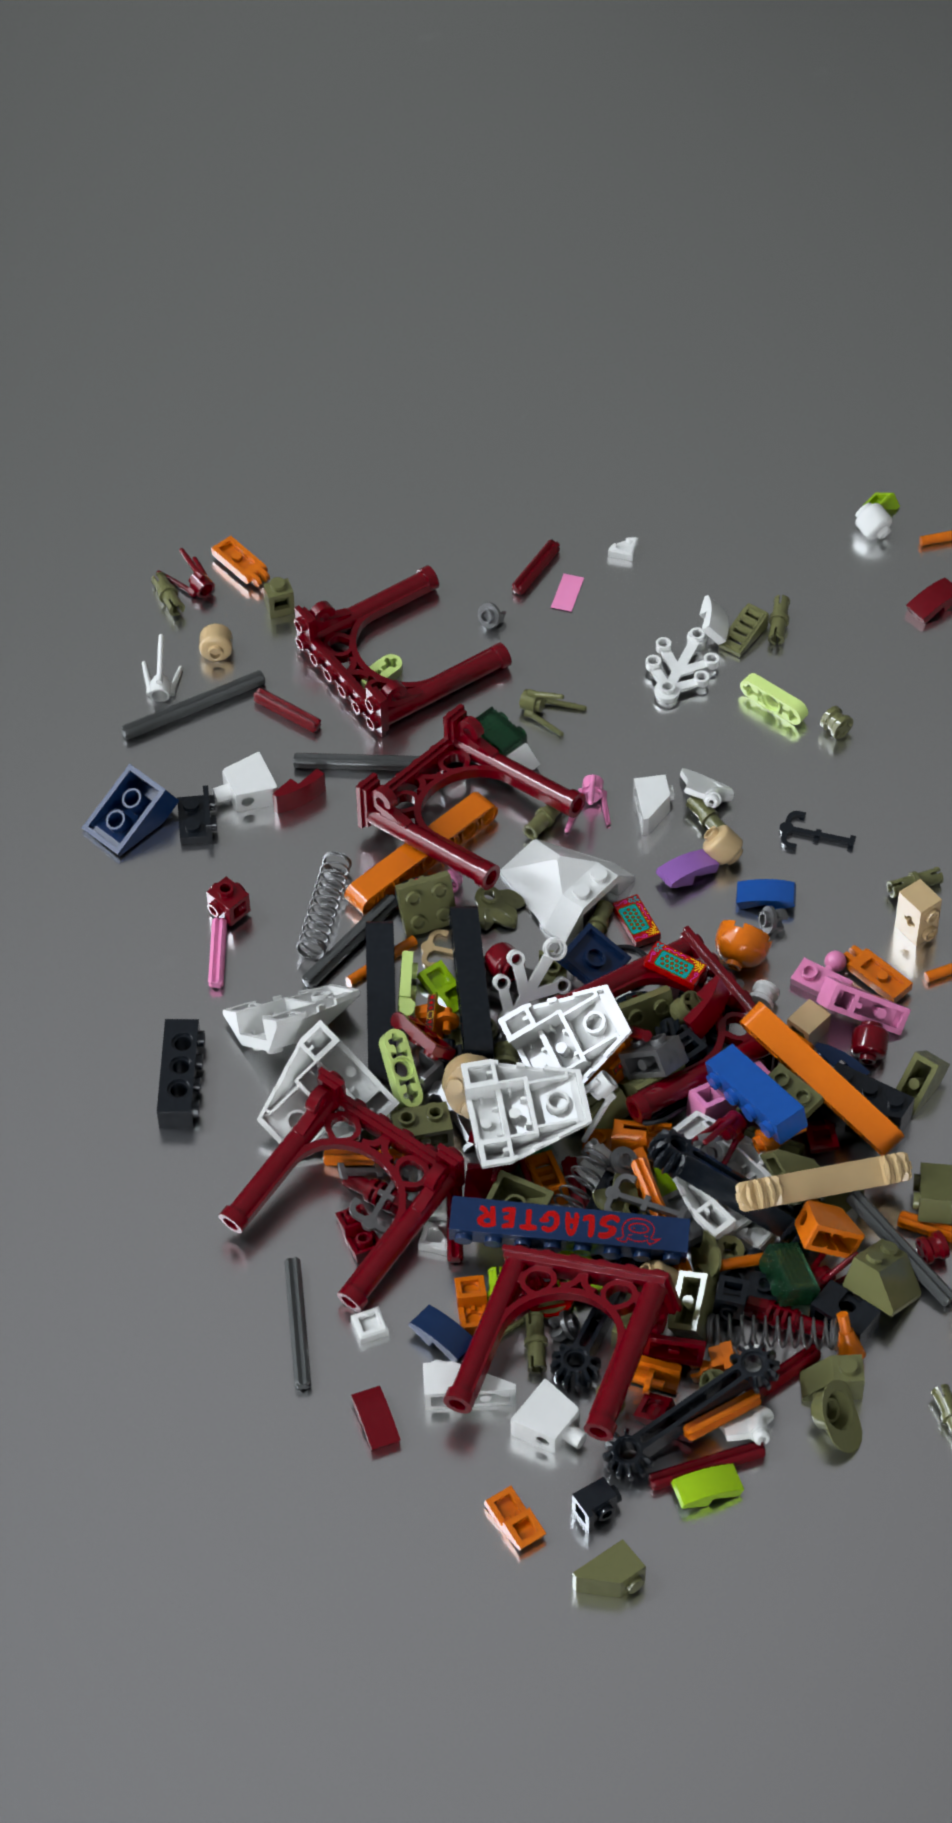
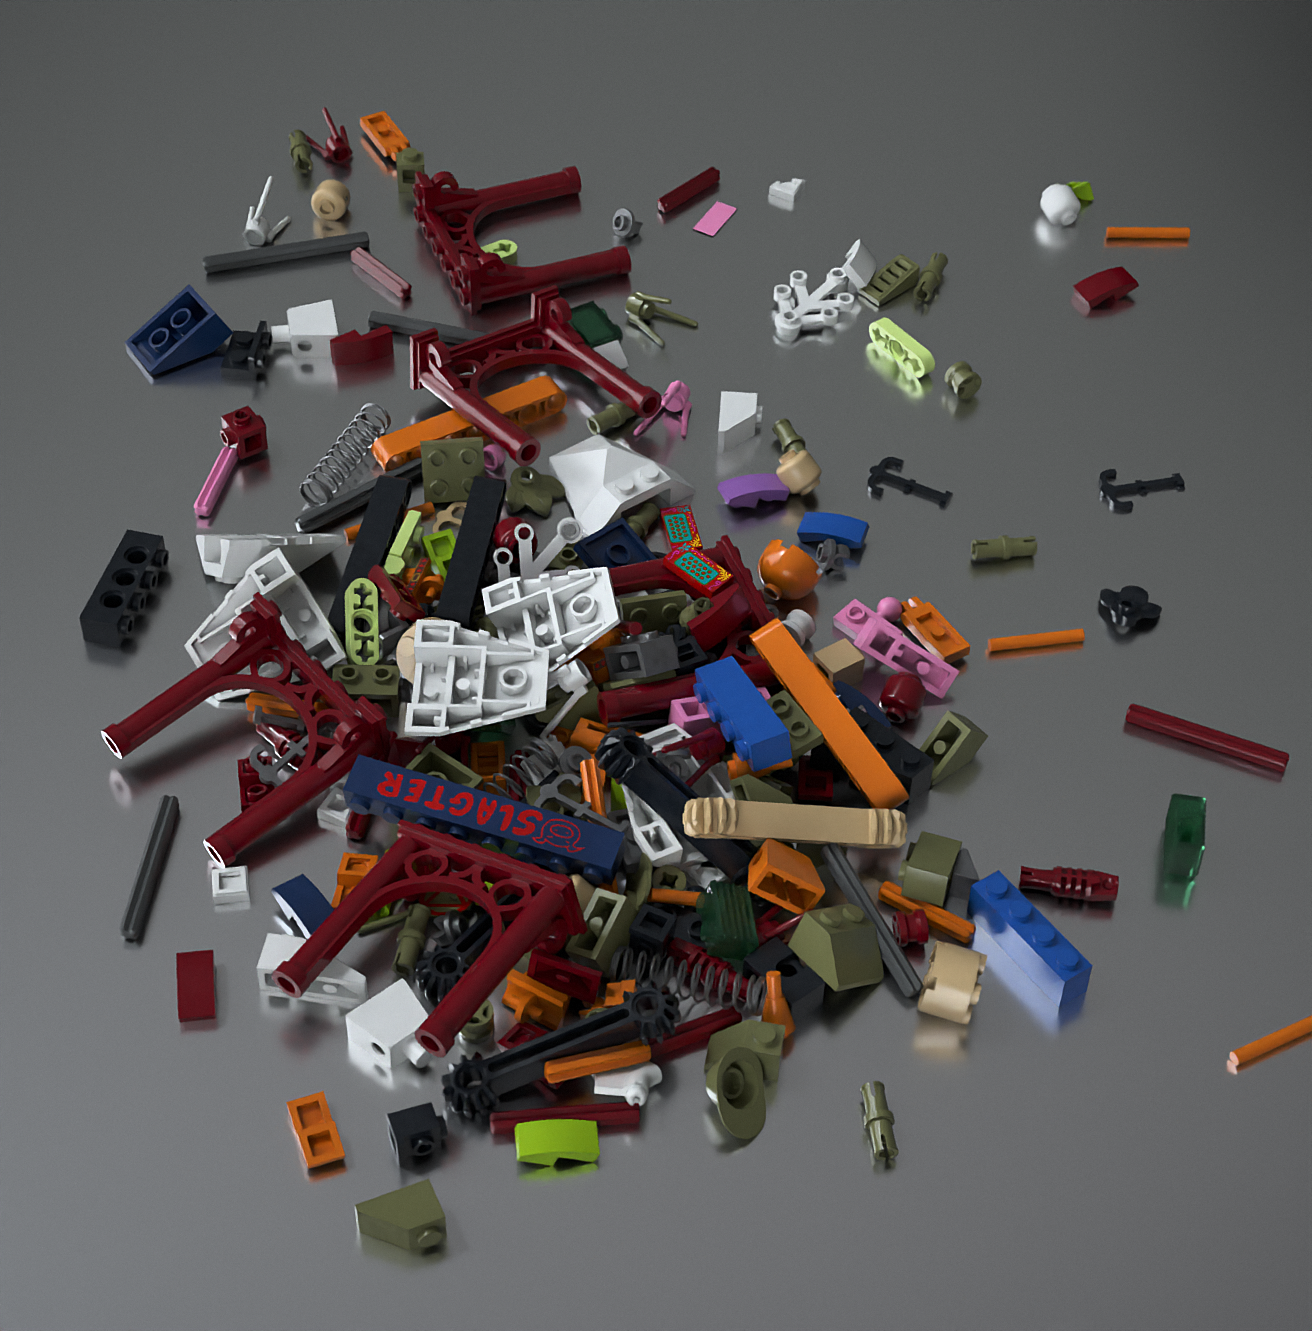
camera: 10 degrees right, 5 degrees down
white arm [680,768,734,809] -> none
tan brick [895,879,942,947] -> none

